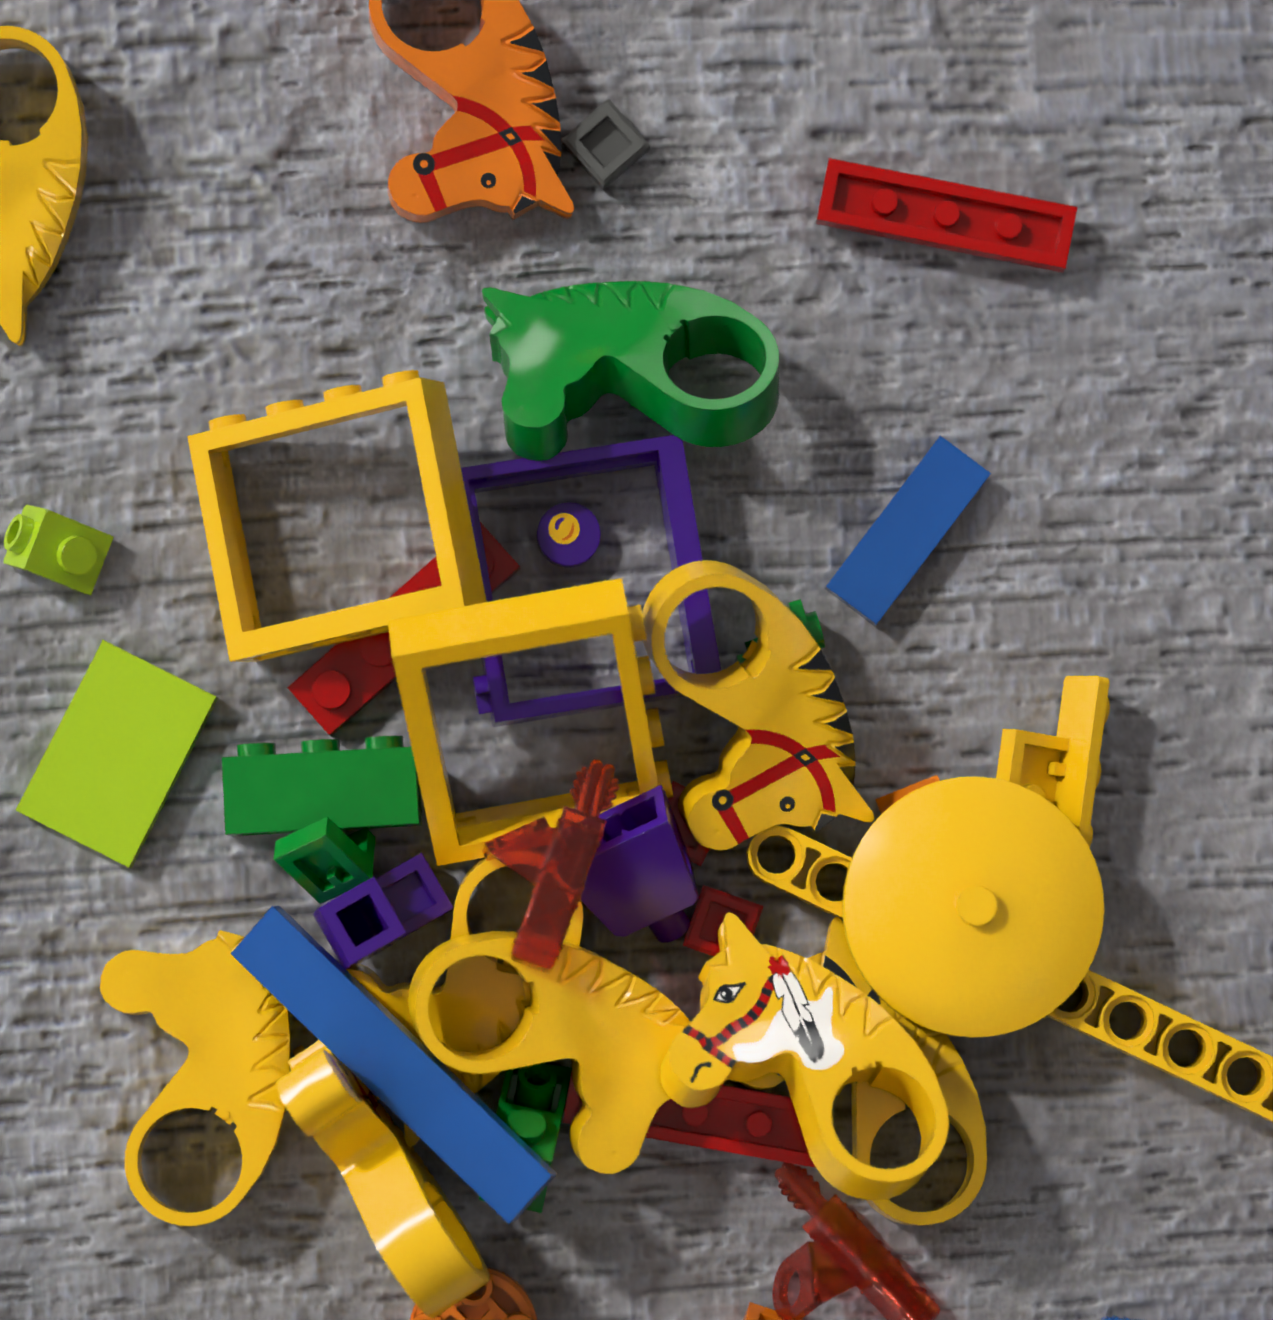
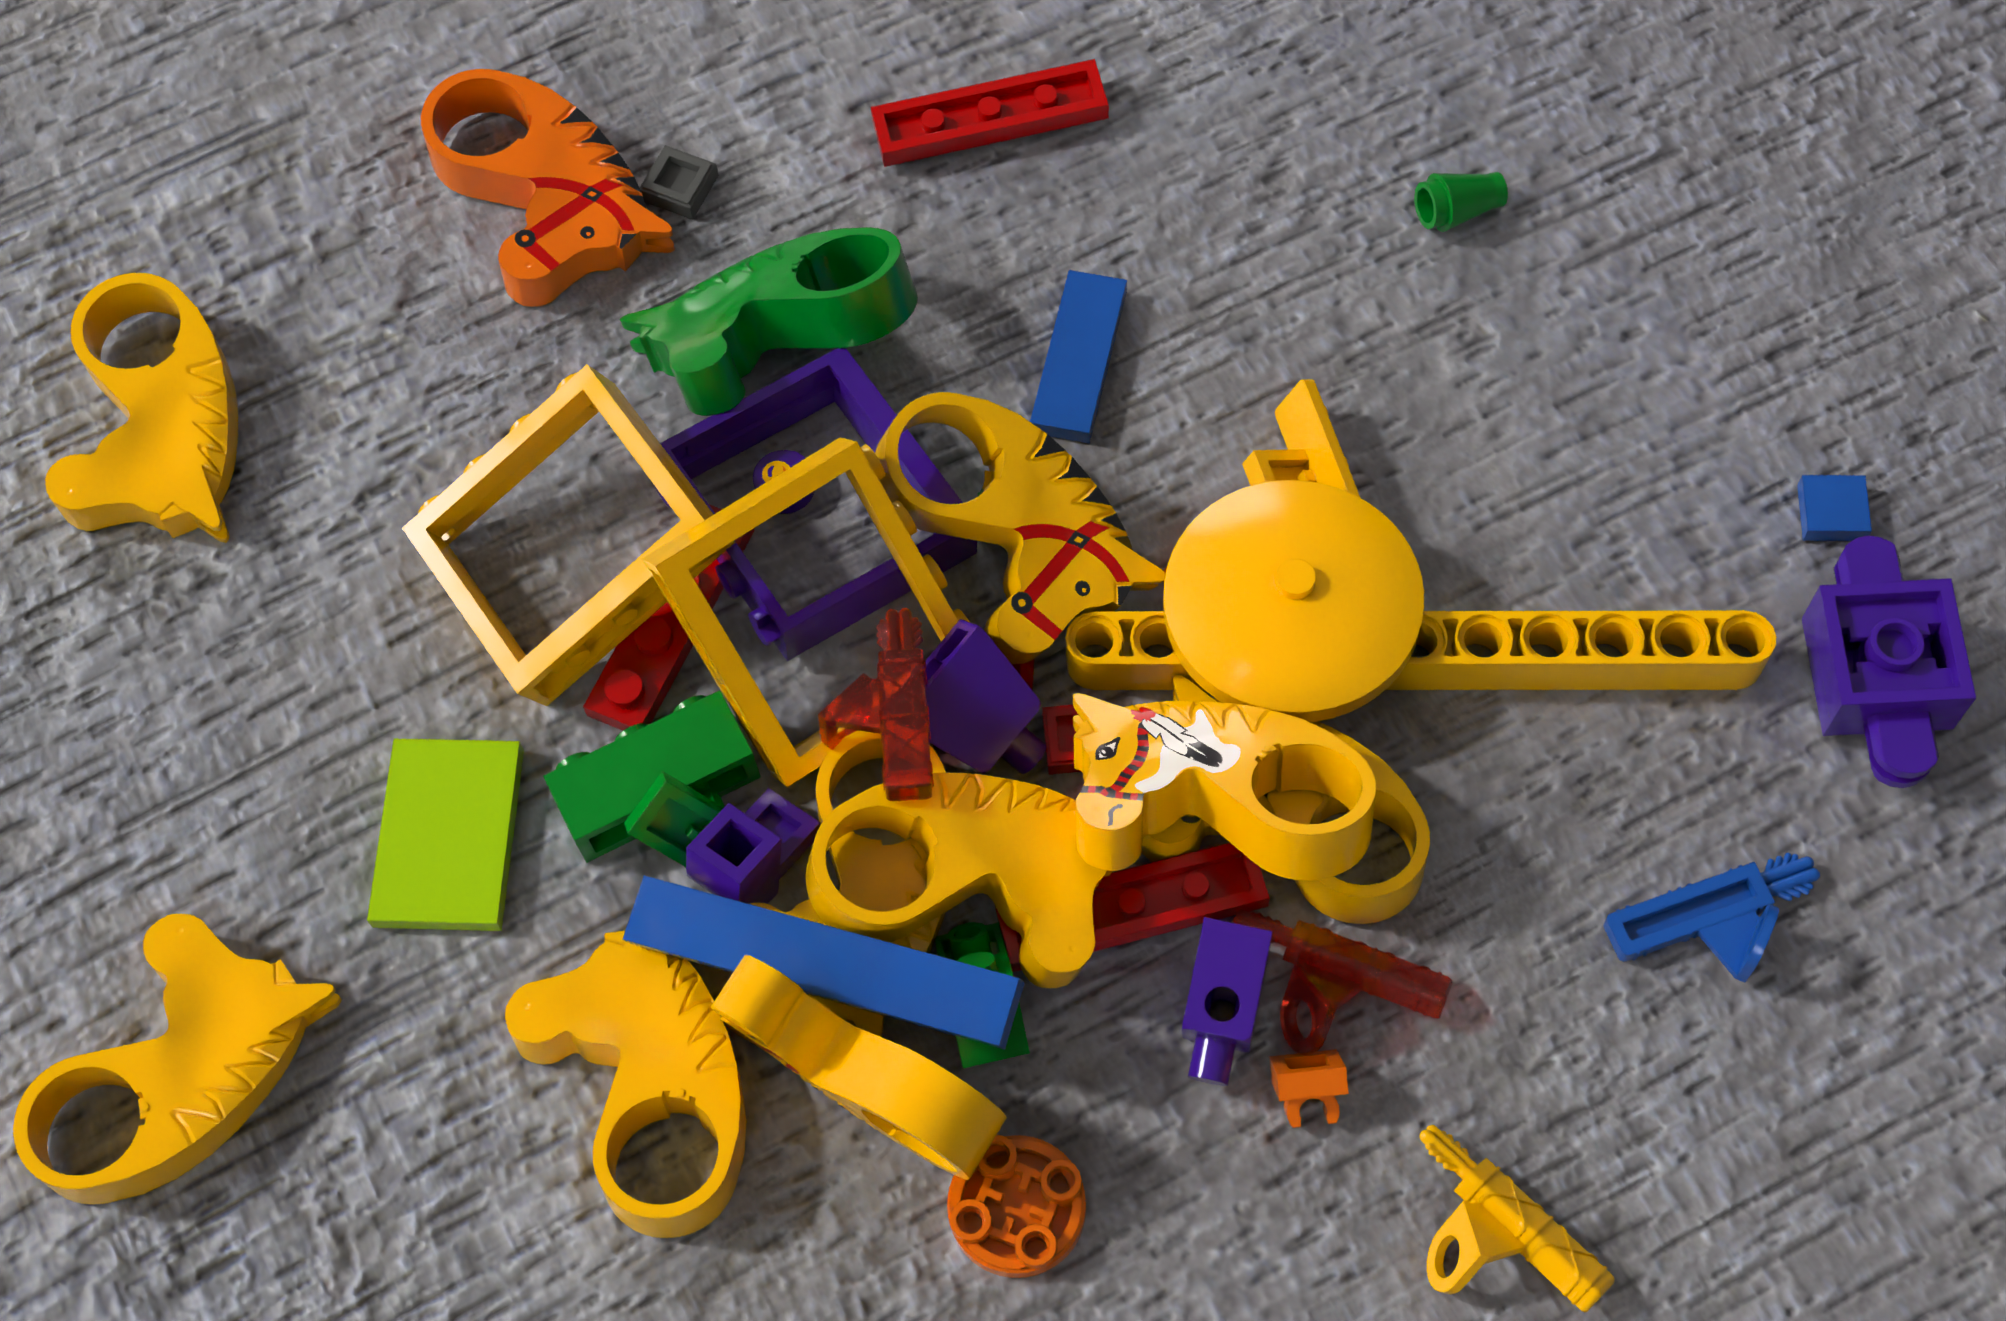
camera: 20 degrees left, 20 degrees down
lime bracket [3,505,114,596] -> none
none -> dark purple torso [1182,917,1272,1086]

